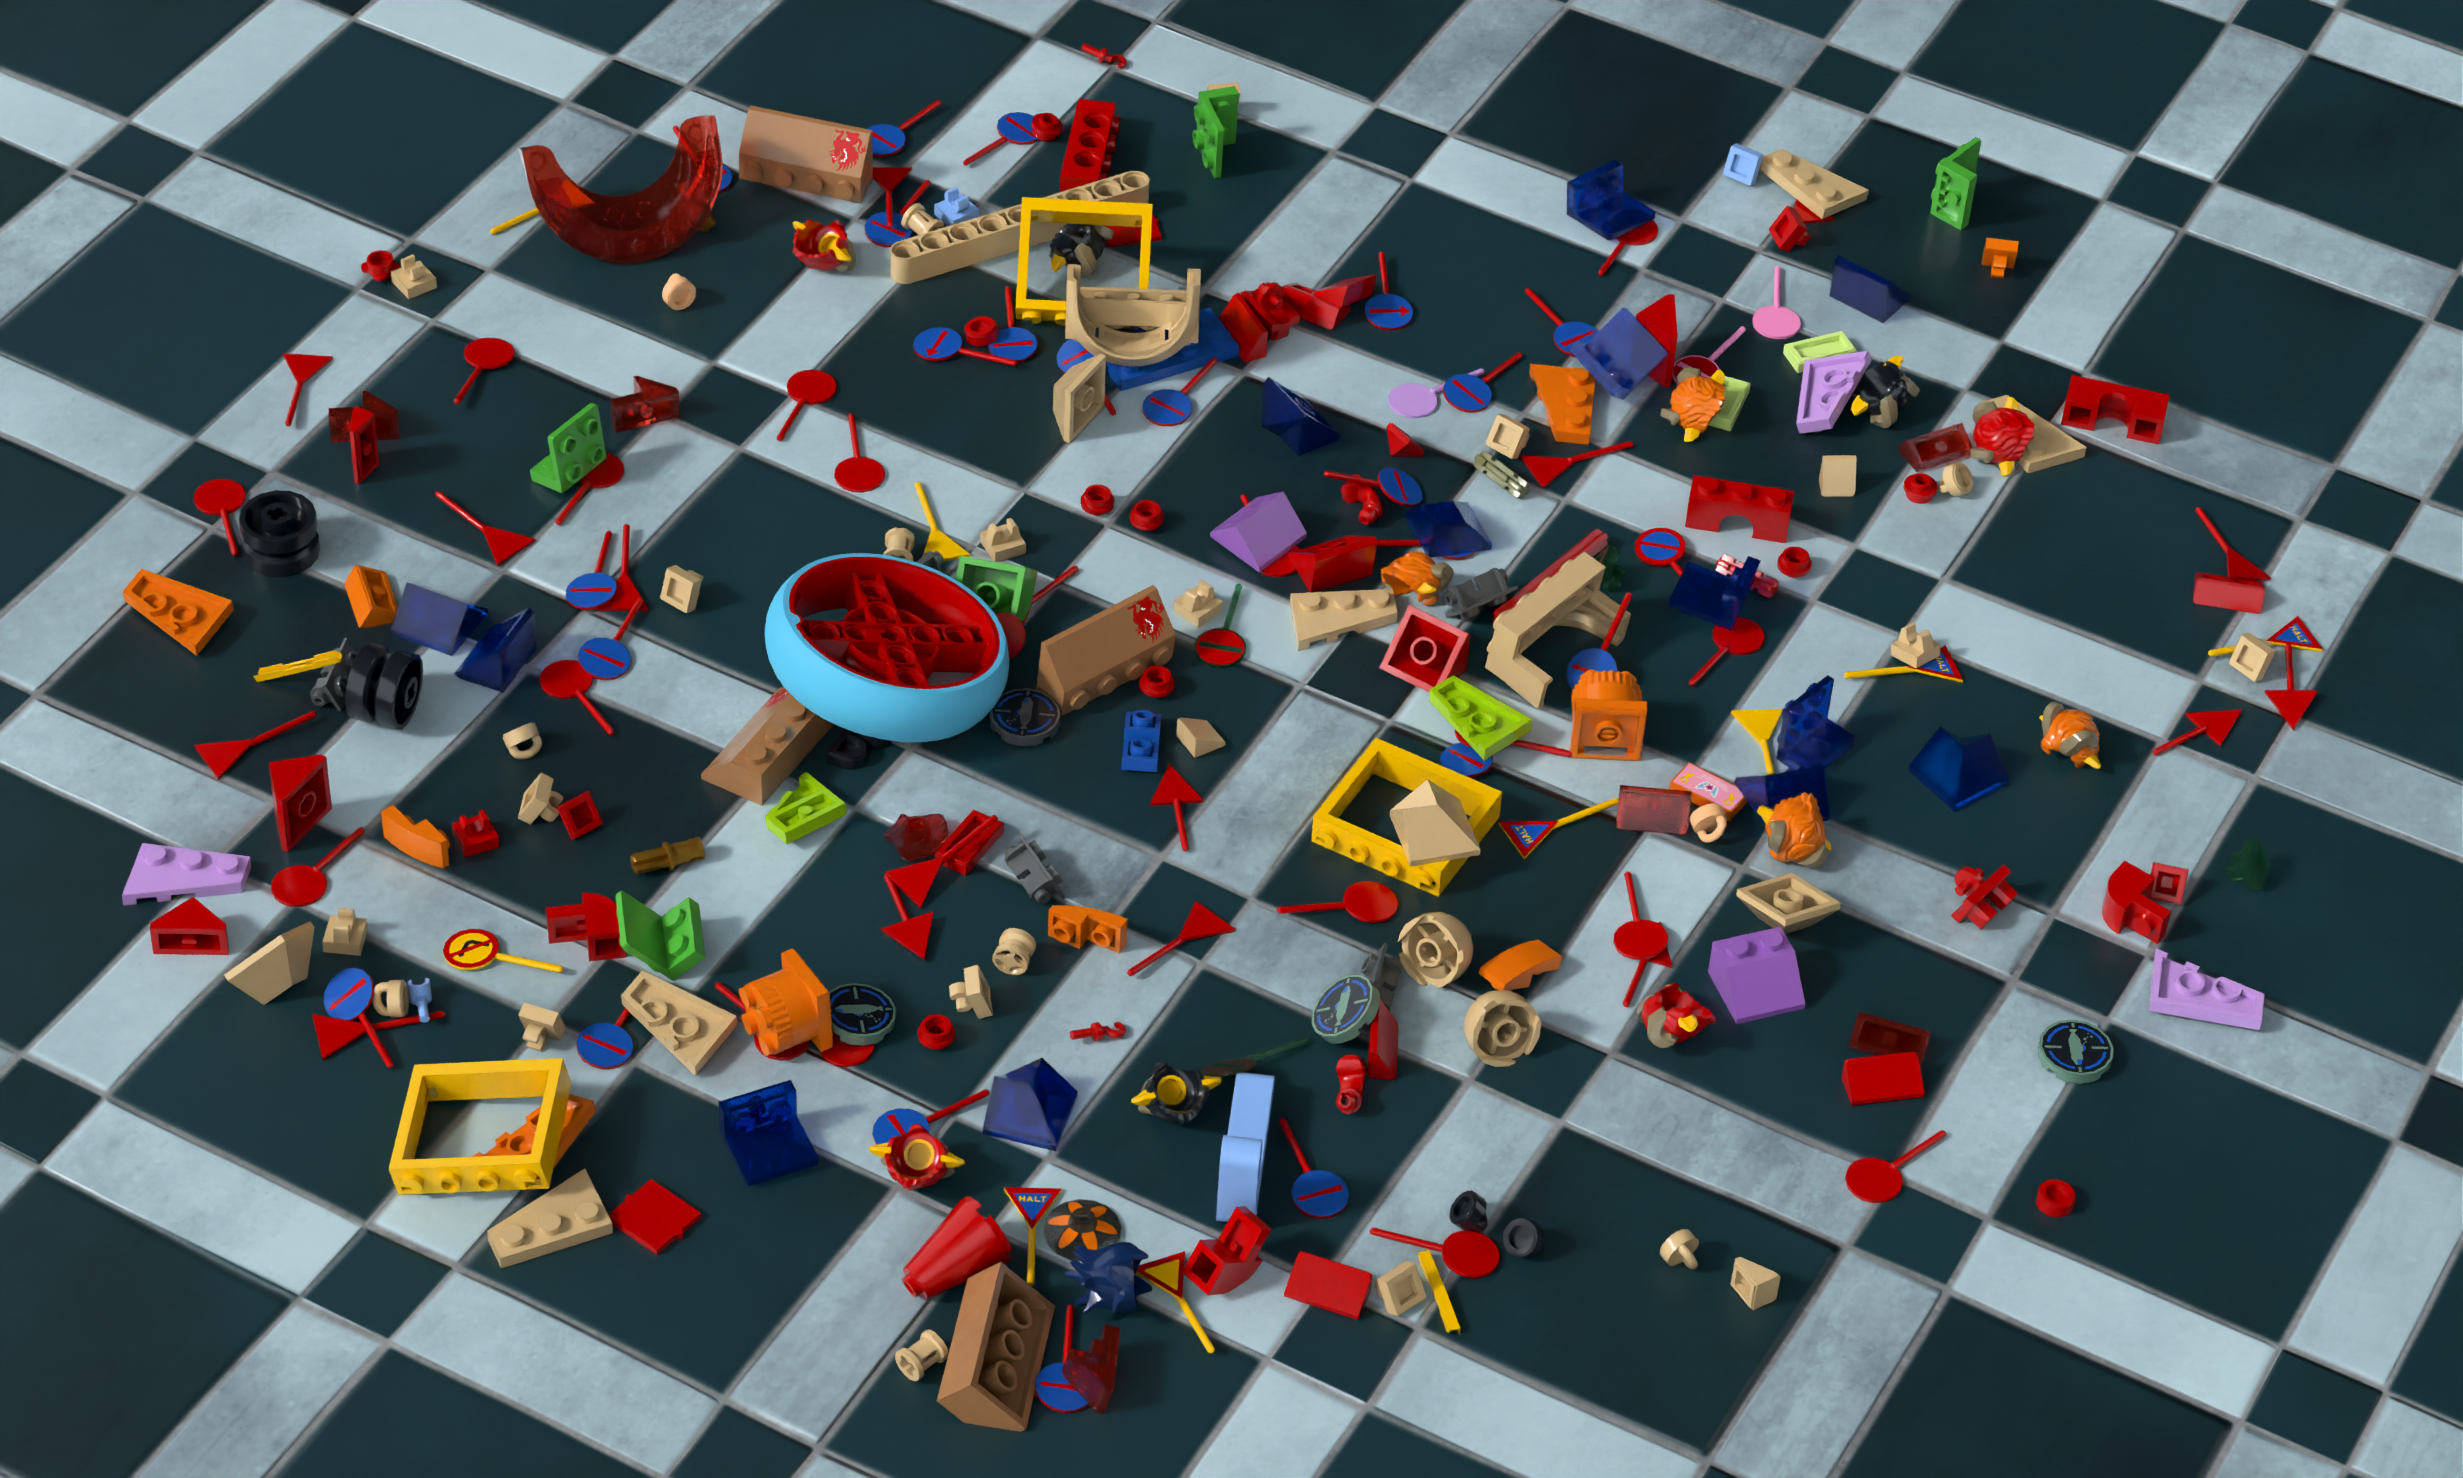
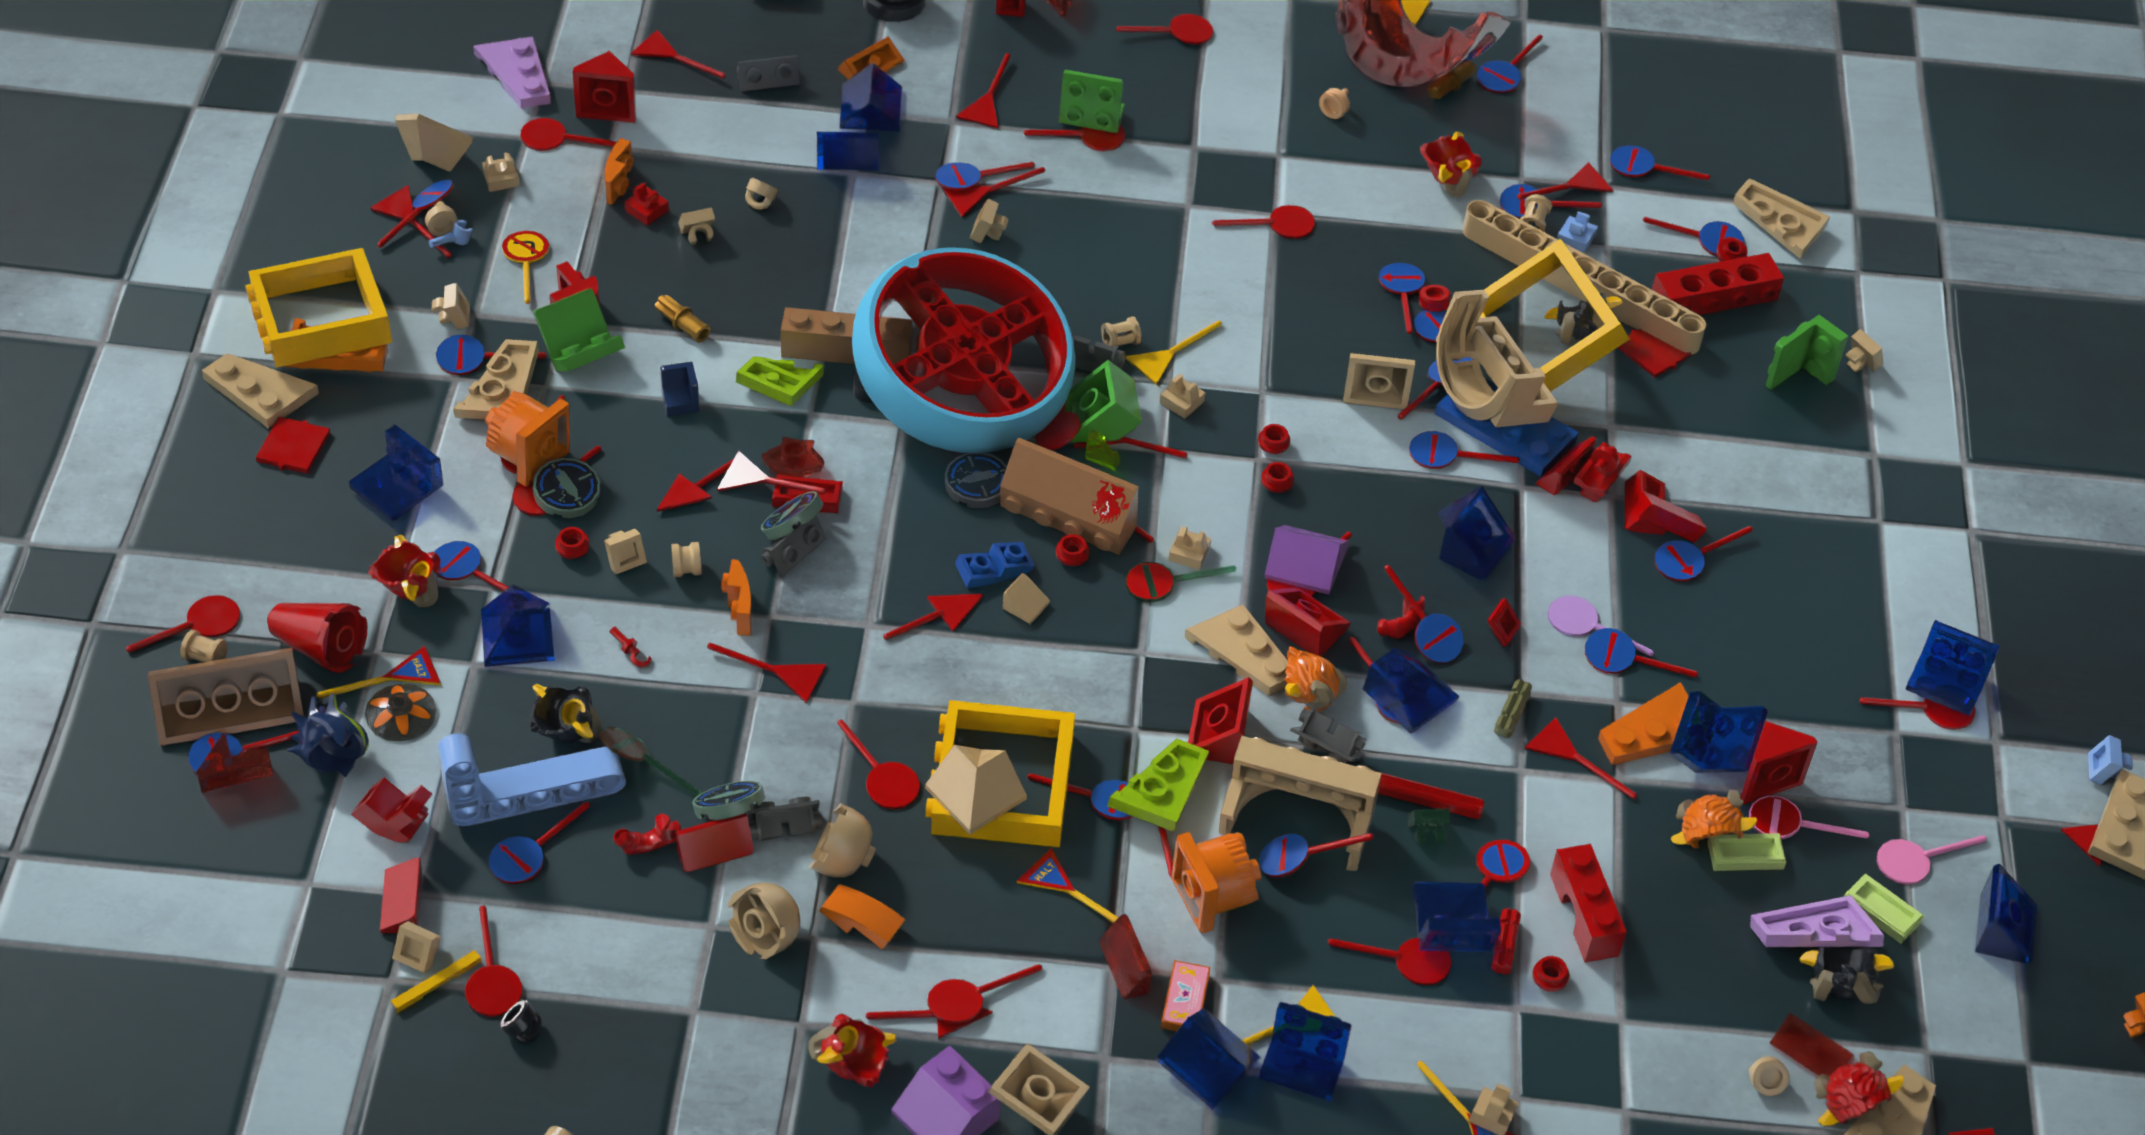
camera: 65 degrees right, 5 degrees up
red slope [150,897,229,955] -> none
yellow piece [253,650,343,682] -> none
black wheel [345,643,423,730] -> none
red piece [540,660,614,735] -> none
red slope [557,791,603,840] -> none
blue piece [578,597,644,680] -> none
clear red slope [610,376,680,433] -> none
medium nougat slope [739,105,873,203] -> none
red piece [834,413,885,493] -> none
red hand [1081,43,1127,69] -> none
yellow piece [1136,1251,1215,1354] -> none
black tile [1449,1190,1488,1232] -> none
tan tile [1485,414,1530,459] -> none
piece [1525,288,1602,357] -> none
light nougat tile [1689,803,1727,843] -> none
orange hair [1757,792,1832,869] -> none
red tile [1769,206,1812,252] -> none
tan slope [1819,455,1857,497] -> none
red plate [1903,473,1938,504] -> none
none -> red piece [126,595,240,653]
none -> dark blue panel [660,361,699,416]
none -> sand green tile [761,491,823,540]
none -> clear neon green tile [1085,430,1120,470]
none -> tan wing [1733,178,1830,259]

